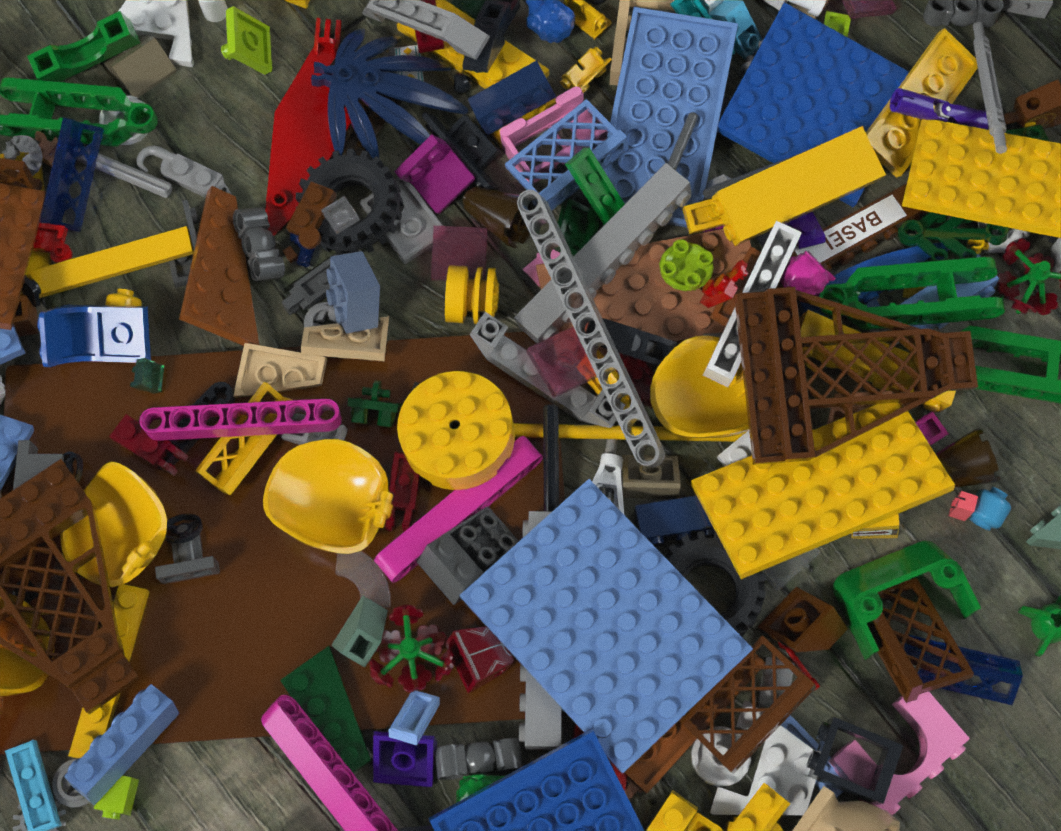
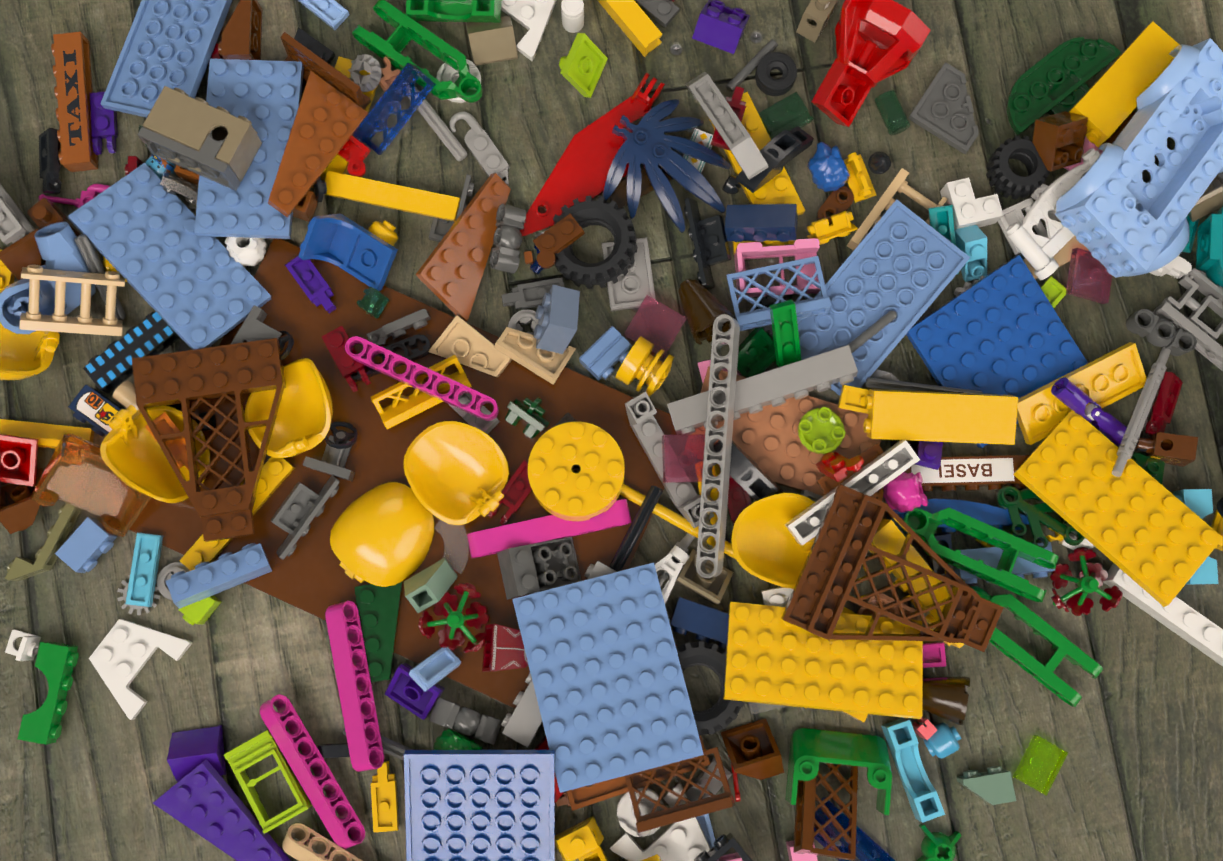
camera: 20 degrees right, 10 degrees up
clear plate [321,196,360,234] -> none
magenta bracket [394,134,475,214] -> none
none -> dark grey bracket [270,475,340,560]
none -> dark purple hinge [285,256,337,314]
none -> yellow piece [330,482,434,587]
none -> dark grey hinge [367,309,431,346]
none -> medium blue brick [579,326,632,381]
none -> reddish brown plate [816,186,854,225]
none -> medium azure arch [881,718,945,823]
none -> dark red hinge [1146,372,1183,436]

